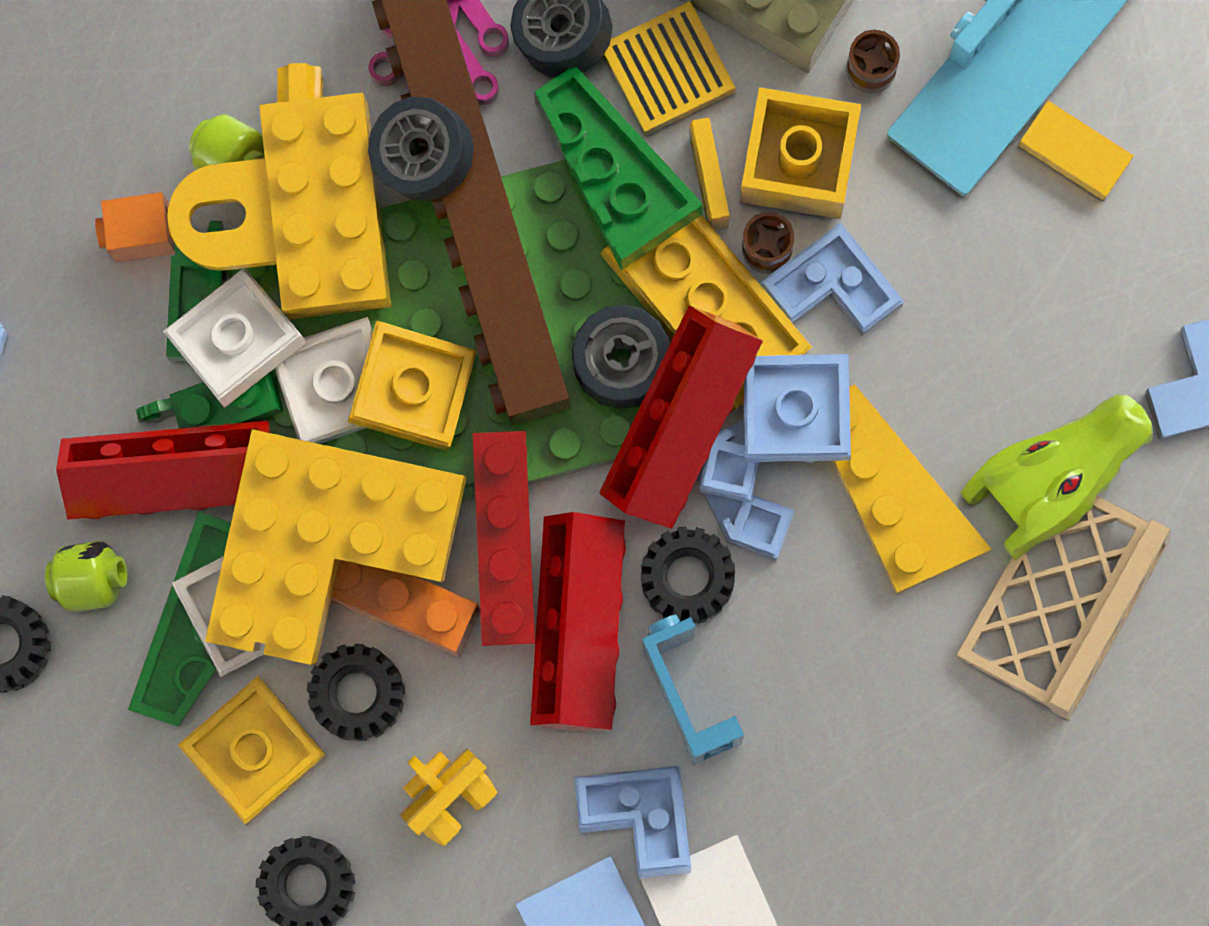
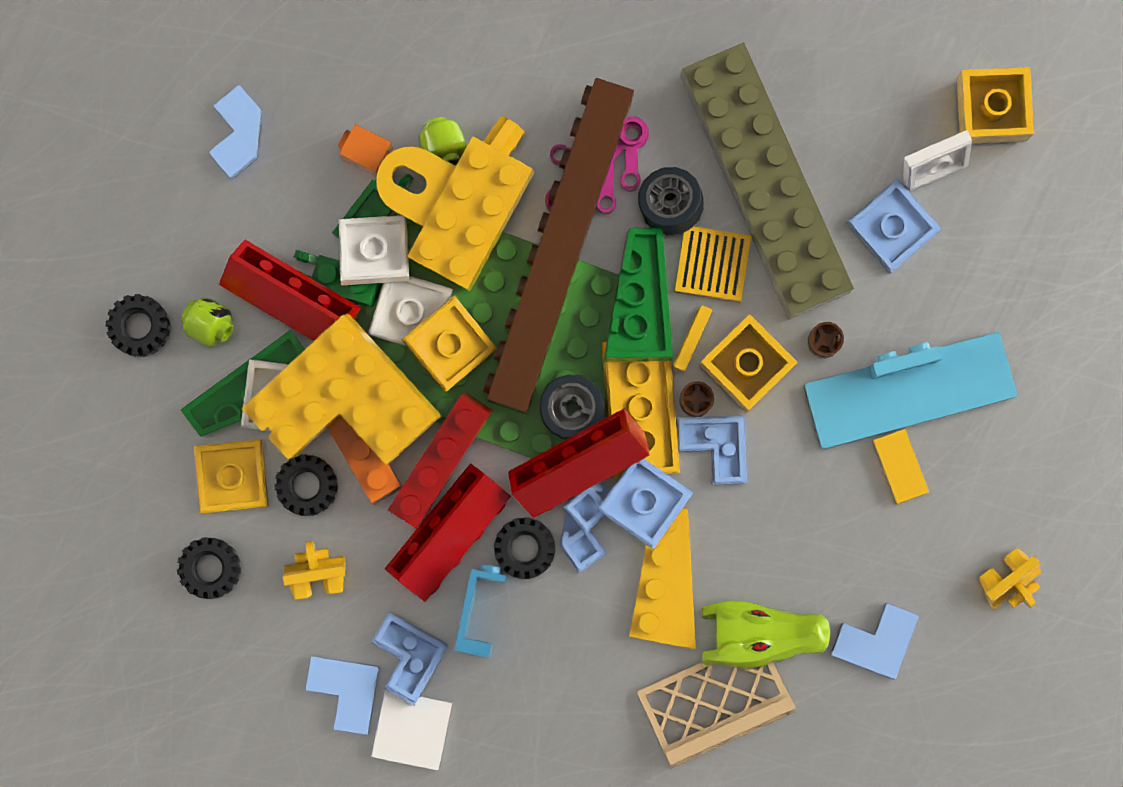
camera: 30 degrees right, 5 degrees up
wheel [368,96,474,201] -> none

